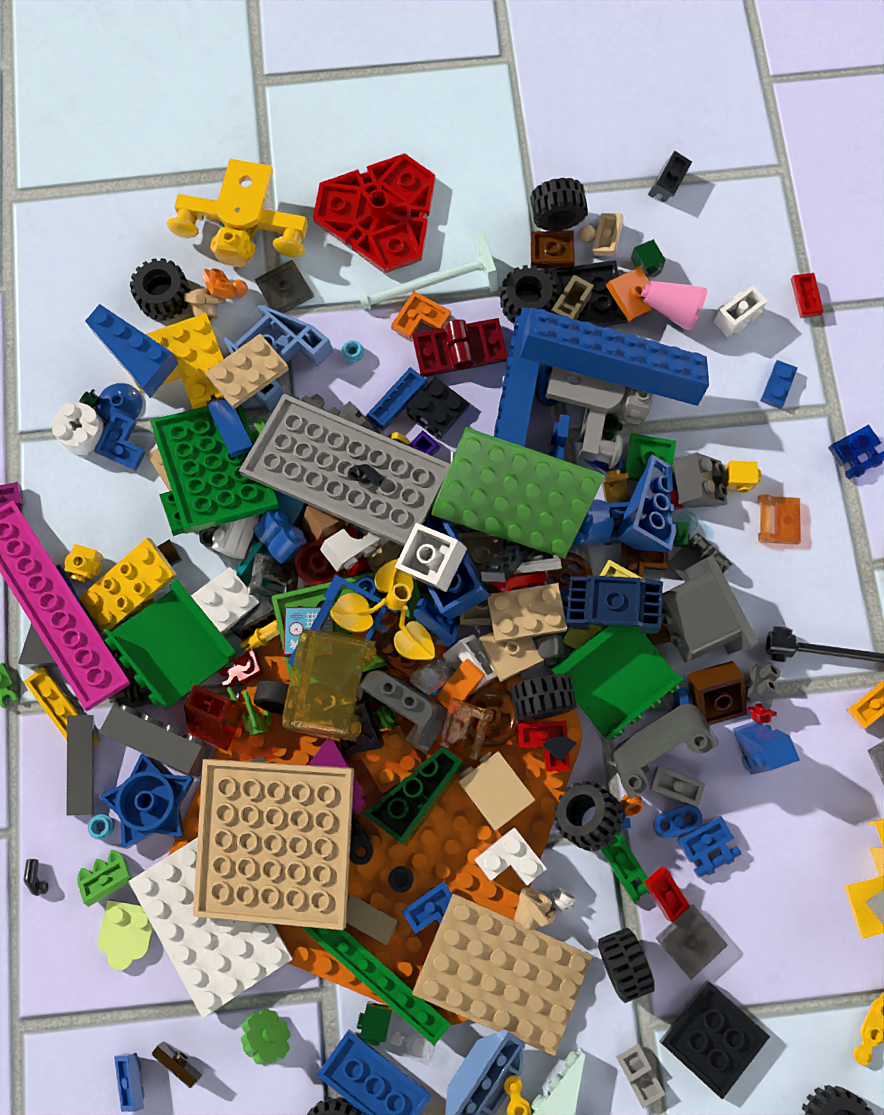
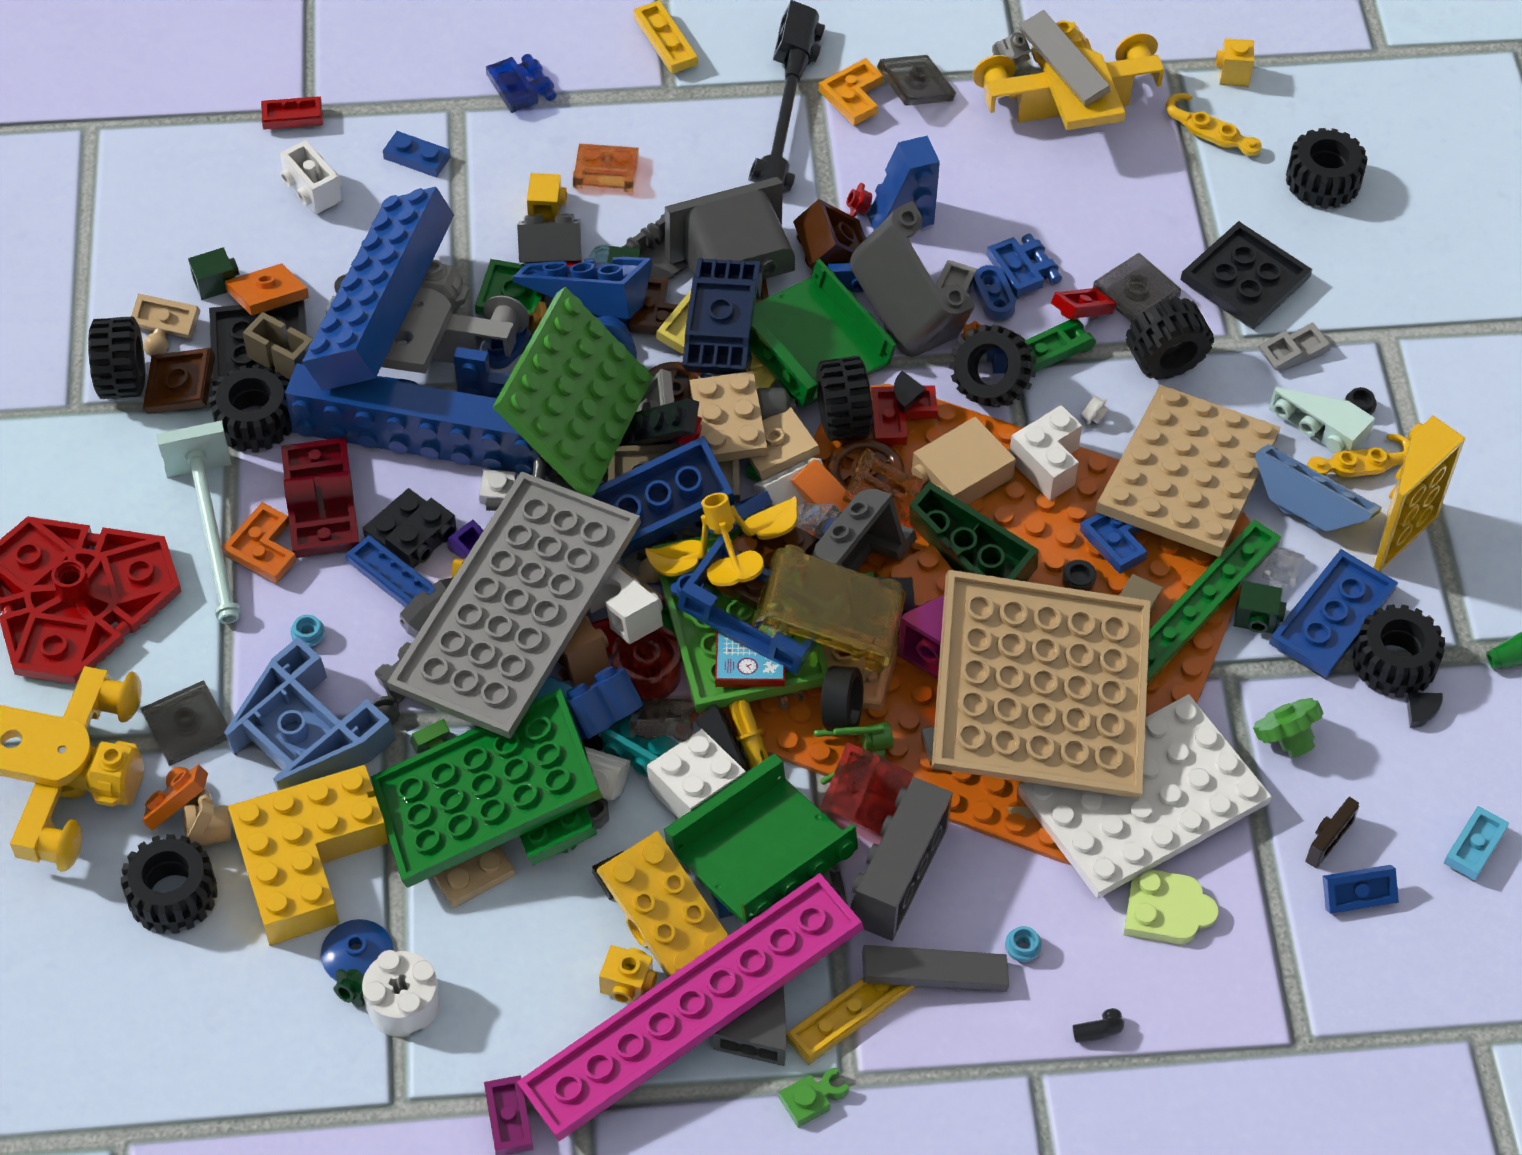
camera: 90 degrees left, 20 degrees down
bright green plate [77,850,132,907] -> none
blue wedge [85,304,178,398] -> none
blue plate [94,411,147,471] -> none
blue plate [100,754,194,849] -> none
tan plate [205,334,289,409] -> none
blue tile [207,397,253,458] -> none
red plate [219,650,264,687] -> none
black arm [348,464,385,487] -> none
white brick [395,523,467,592] -> none
tan piece [514,888,557,930] -> none
bright pink cone [641,281,707,331] -> none
black hinge [648,150,692,202] -> none
dark grey hips [746,663,781,710] -> none

